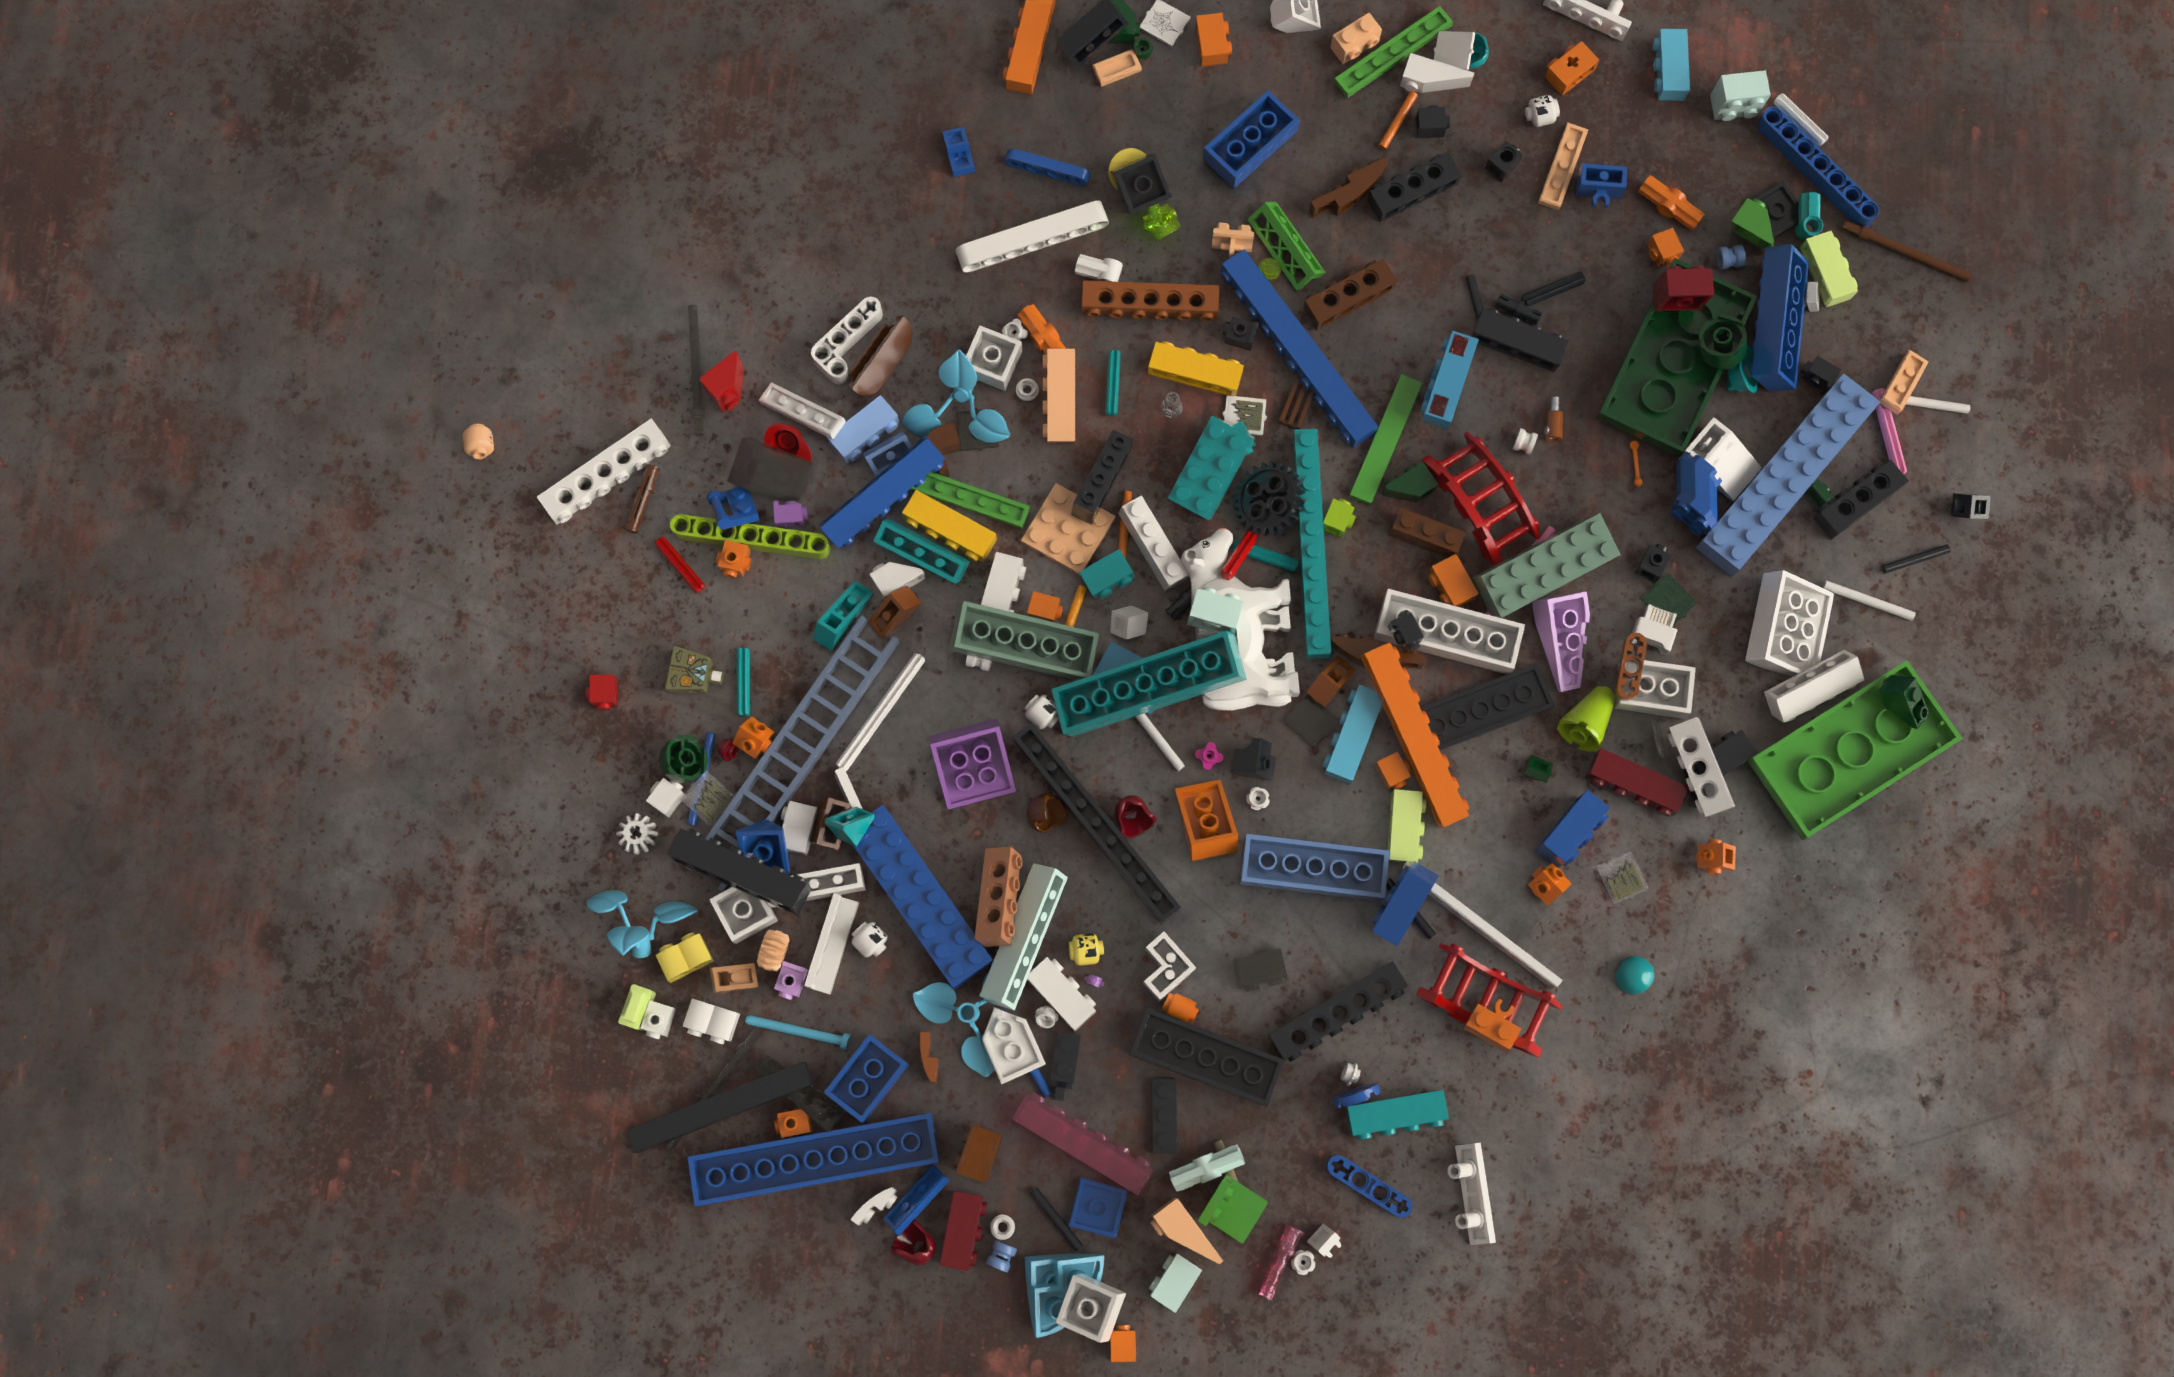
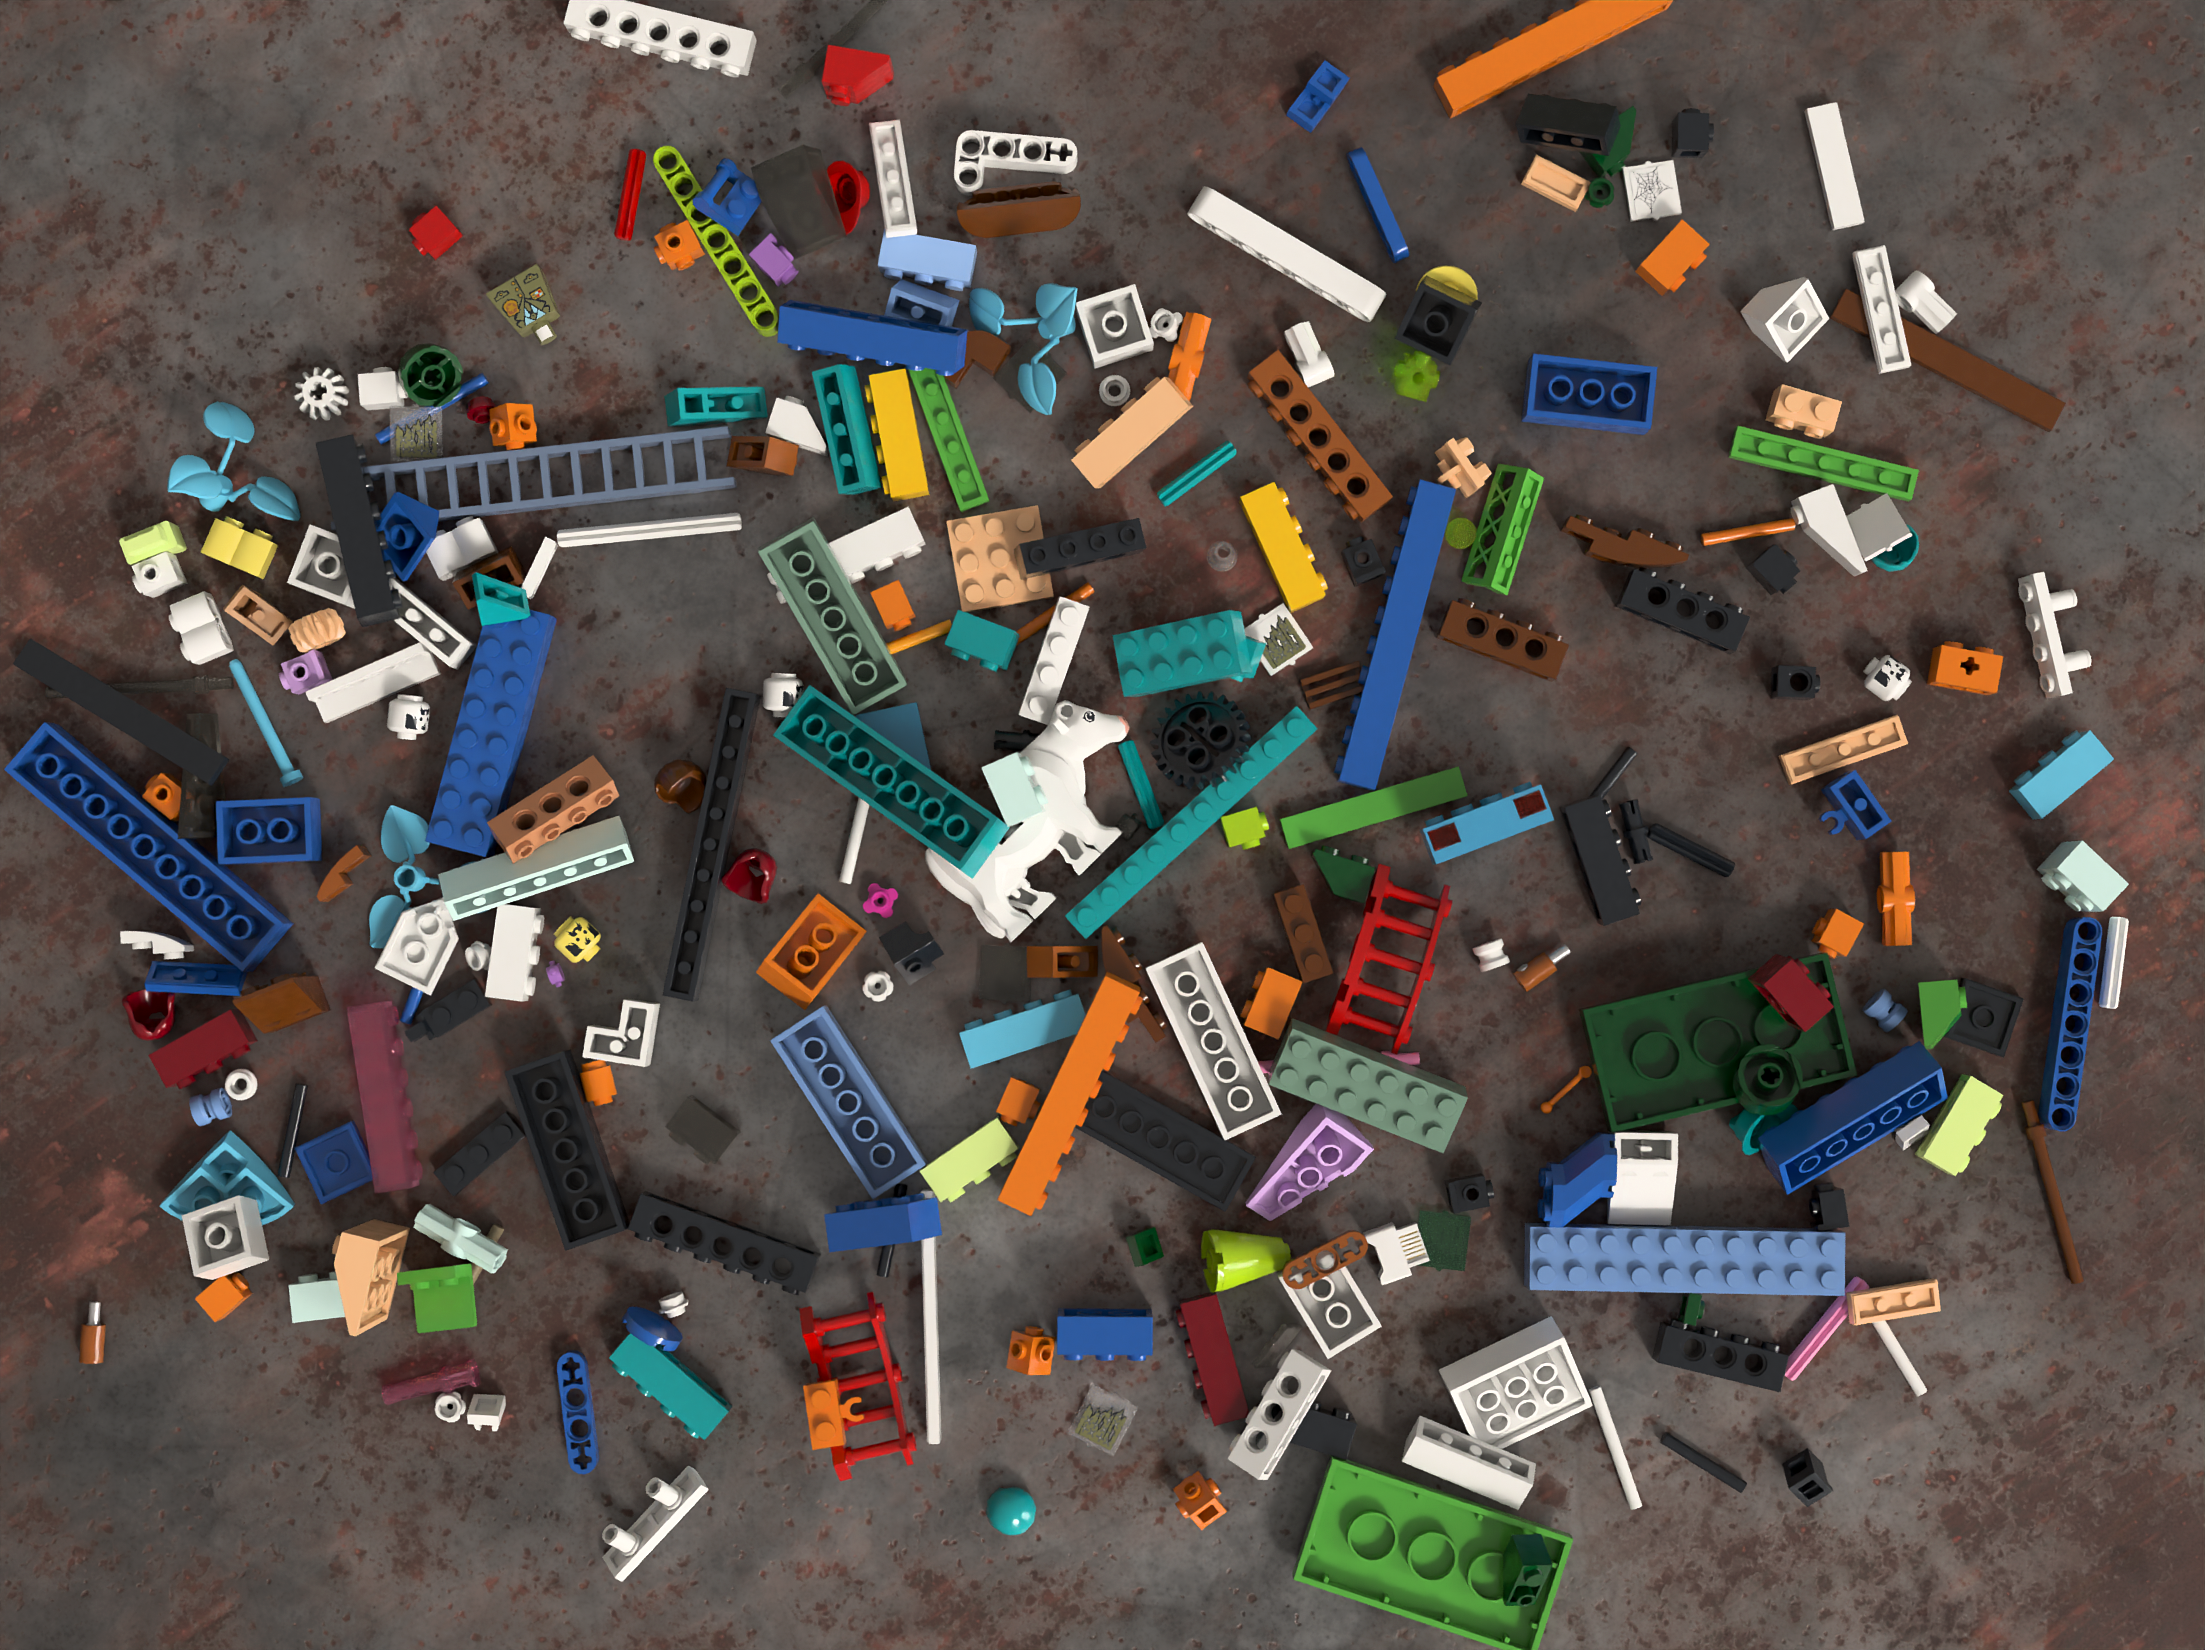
camera: 50 degrees right, 10 degrees up
reddish brown pin [624,464,660,534] -> none
teal axle [736,648,750,717] -> none
medium lavender slope [929,718,1016,809] -> none
white panel [1110,606,1148,640] -> none
red axle [1220,531,1257,580] -> none
black brick [1388,612,1424,652] -> none
teal piece [1795,192,1823,241] -> none

